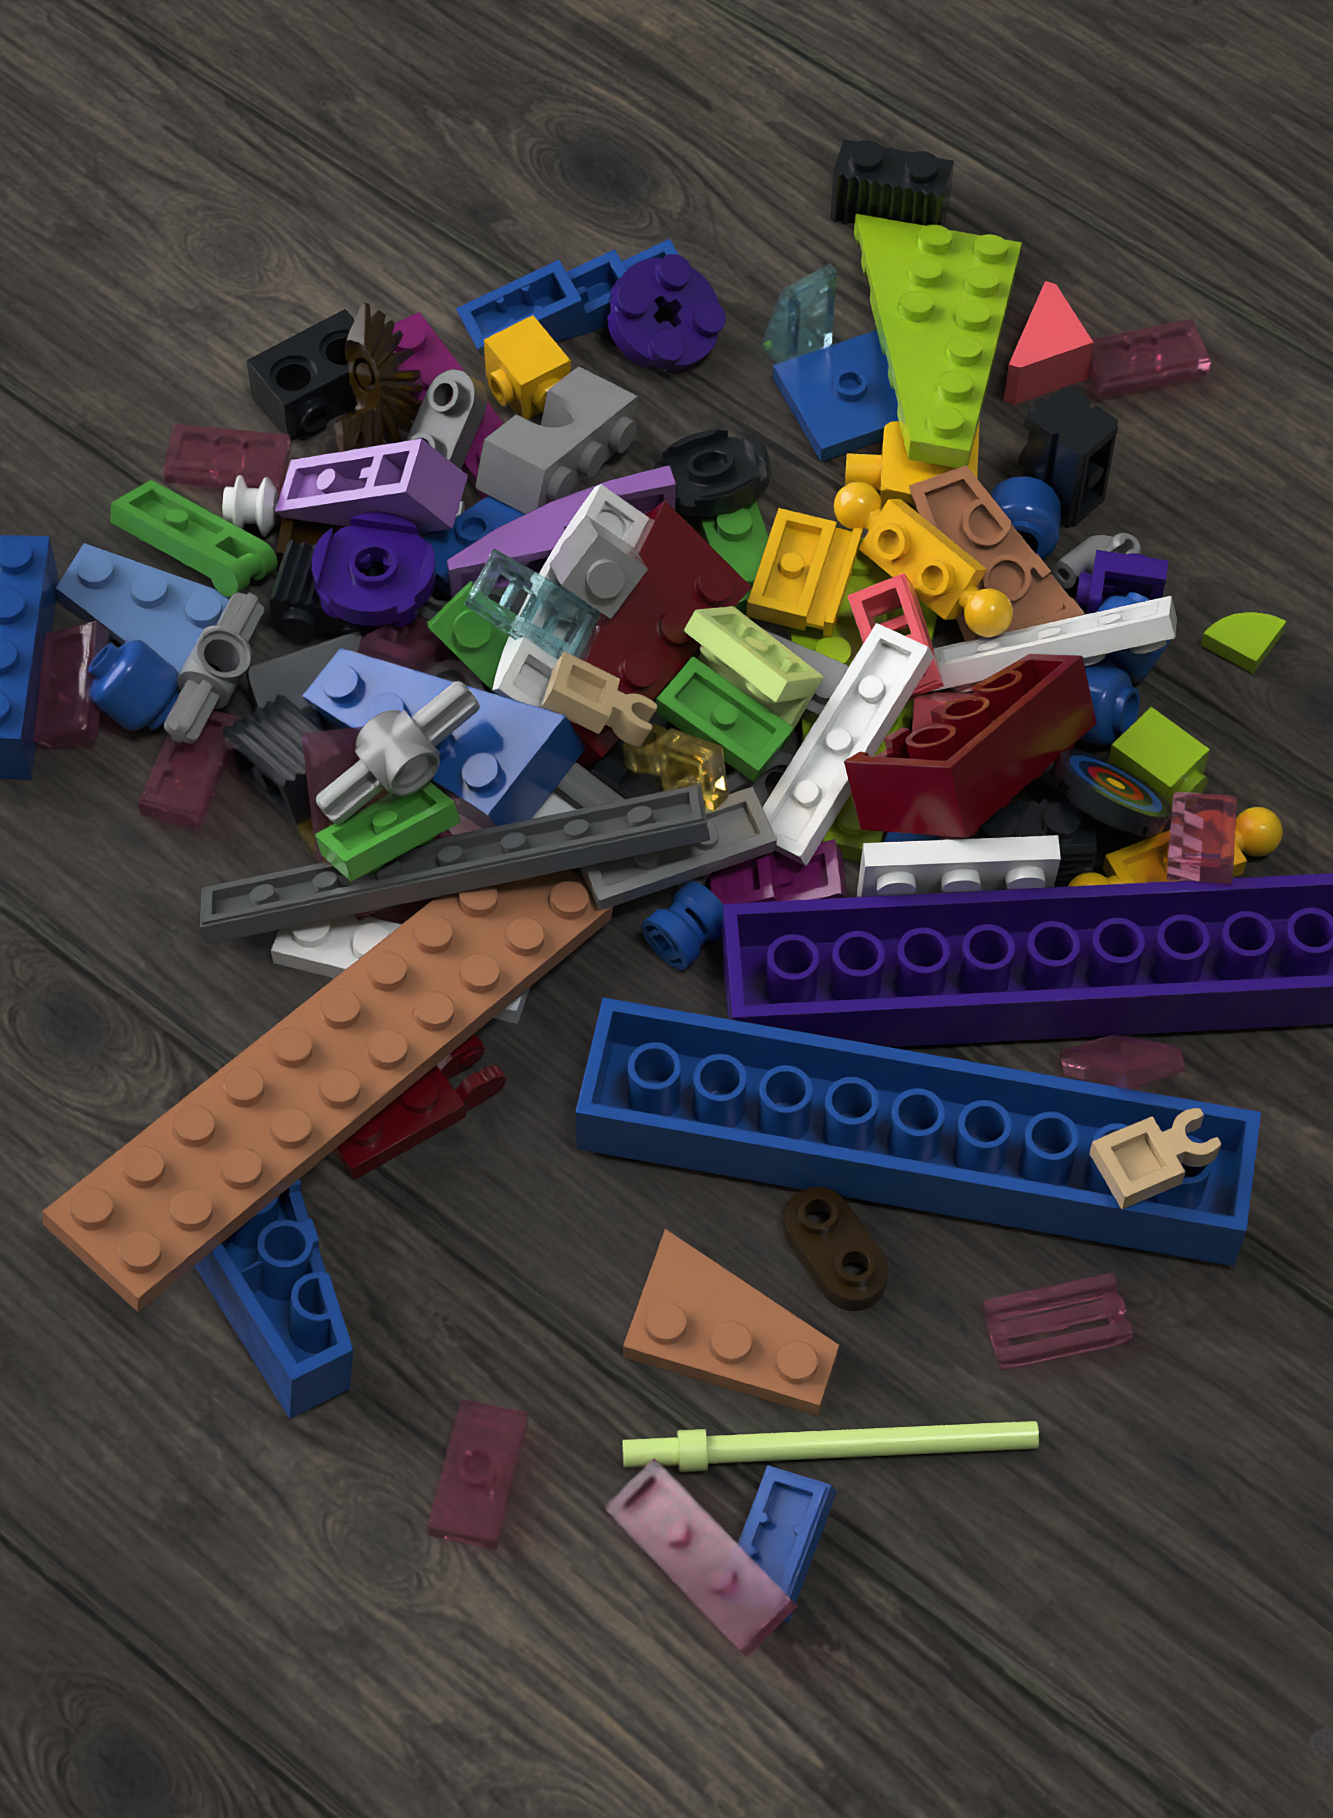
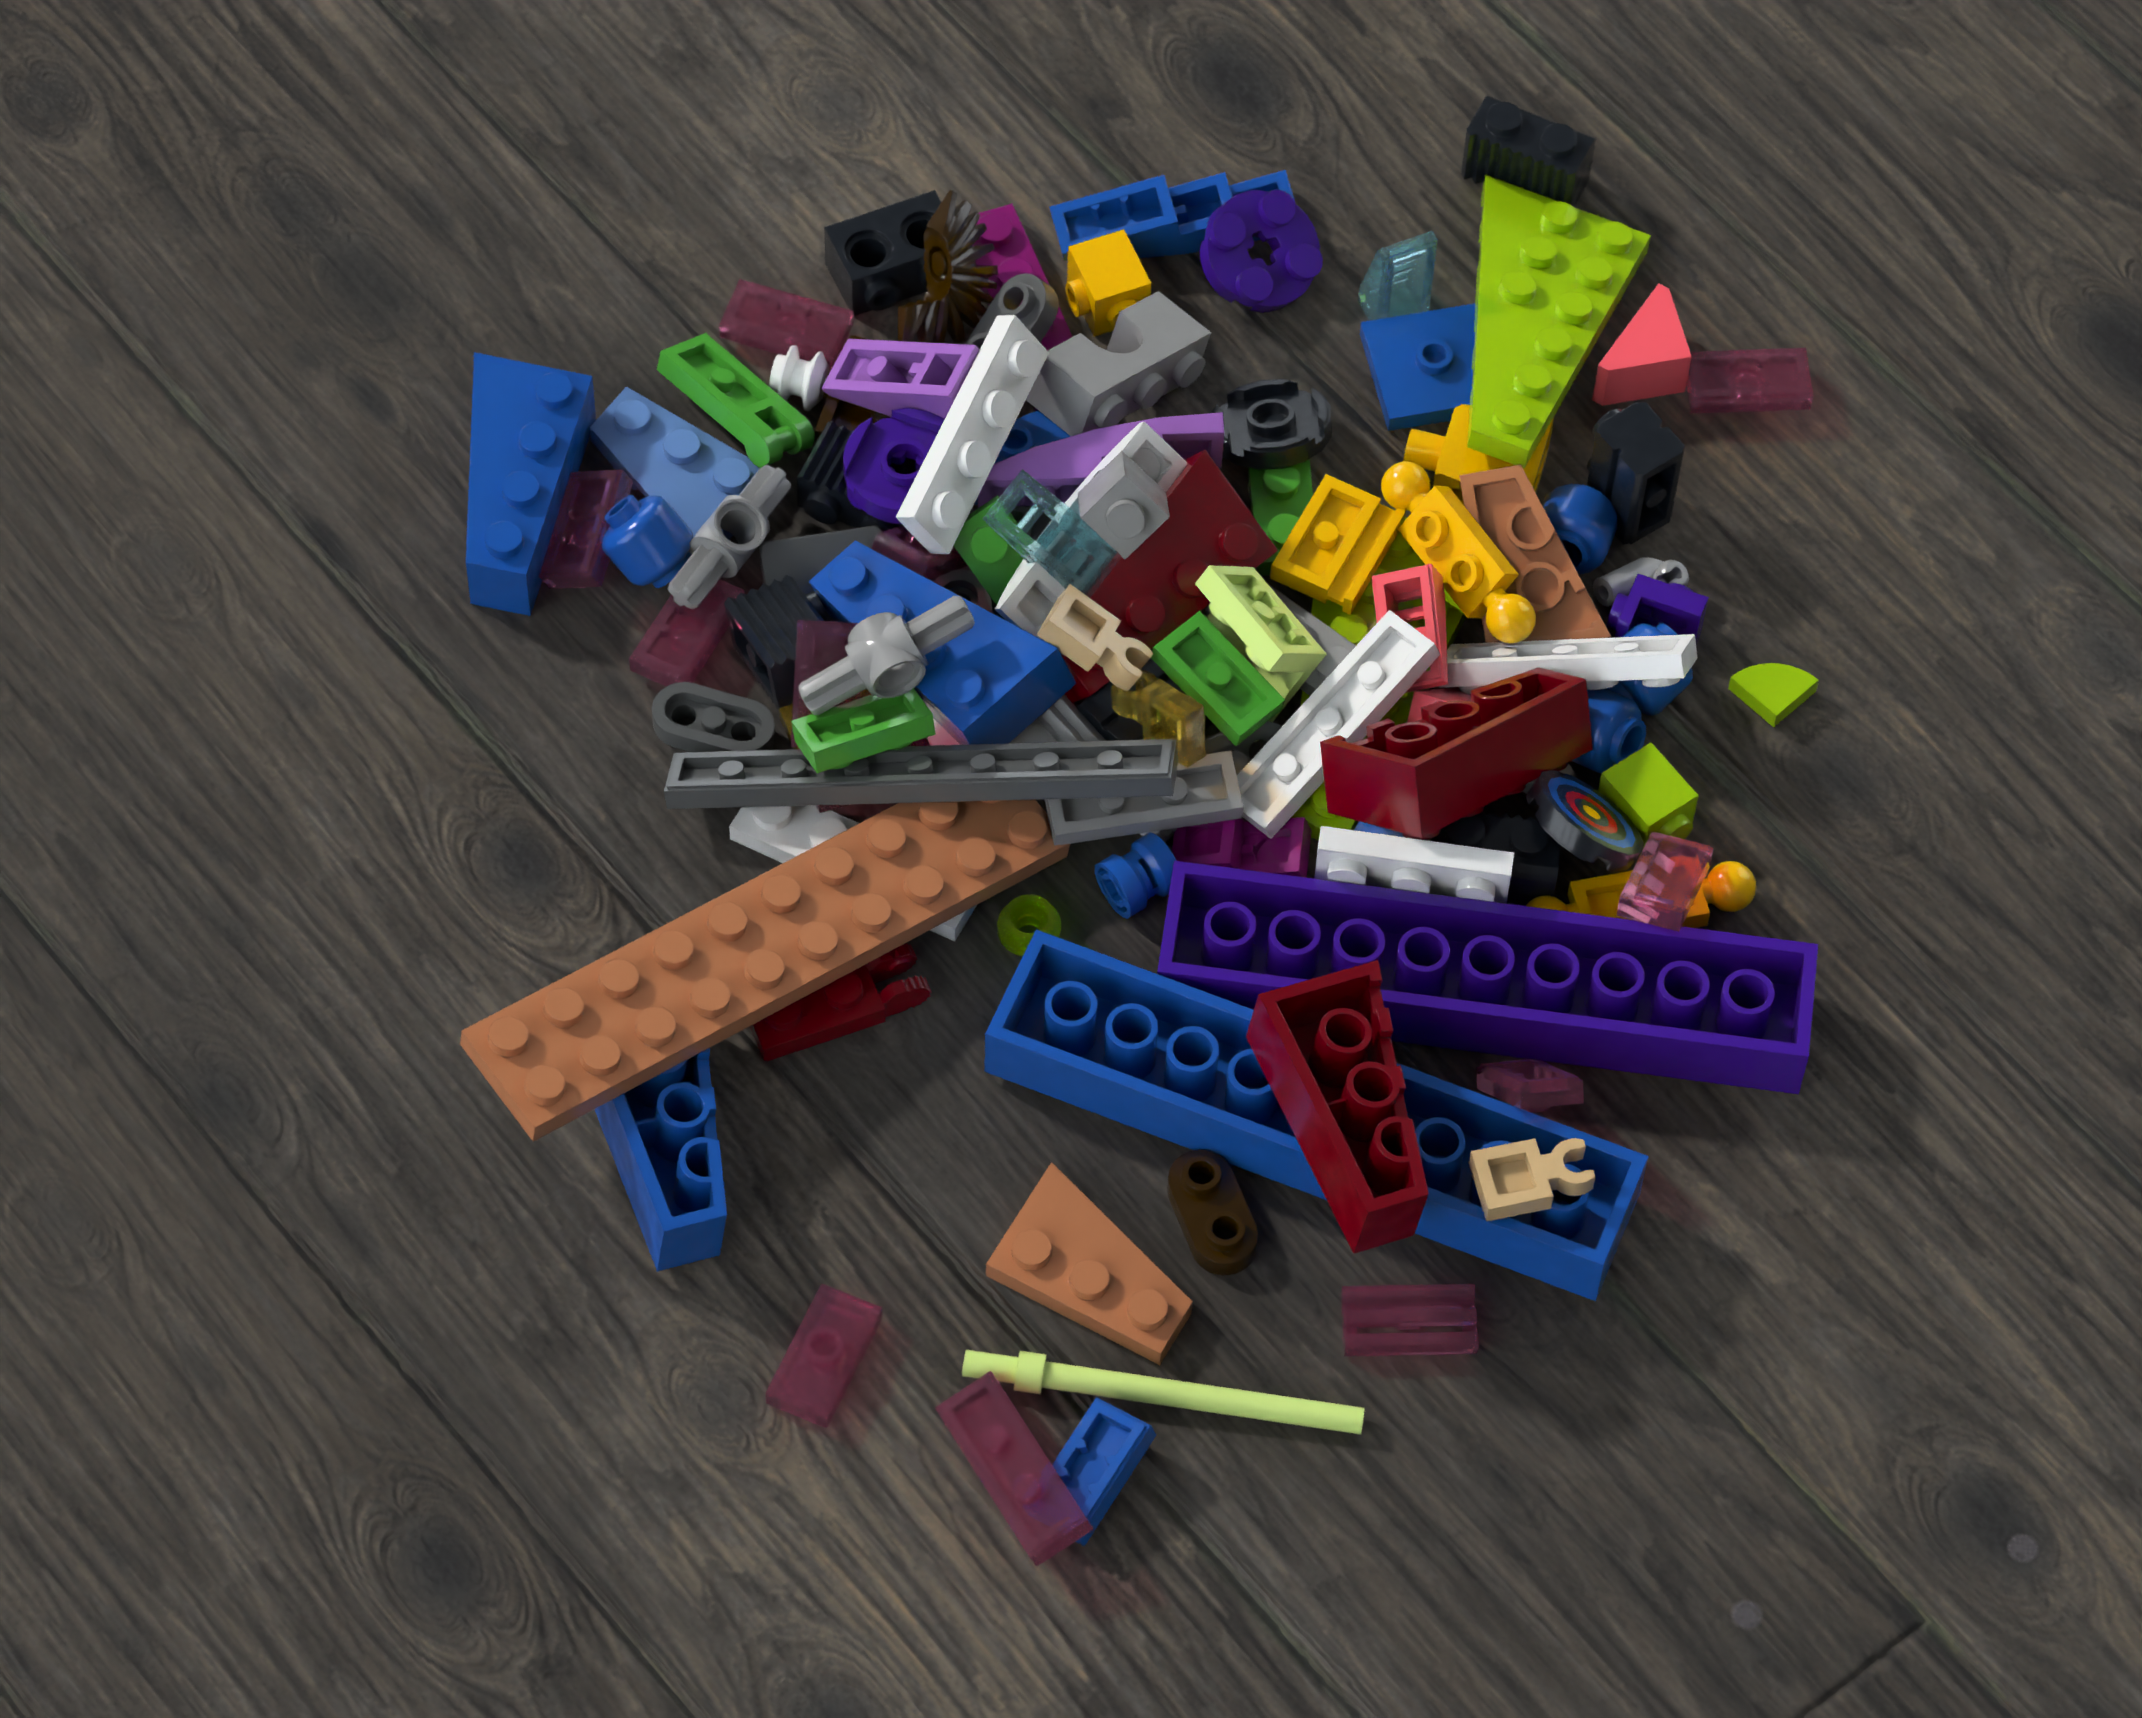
camera: 10 degrees right, 0 degrees up
none -> dark grey plate [652,682,775,752]
none -> white plate [896,315,1049,554]
none -> clear neon green plate [997,894,1061,956]
none -> dark red wedge [1246,960,1429,1254]

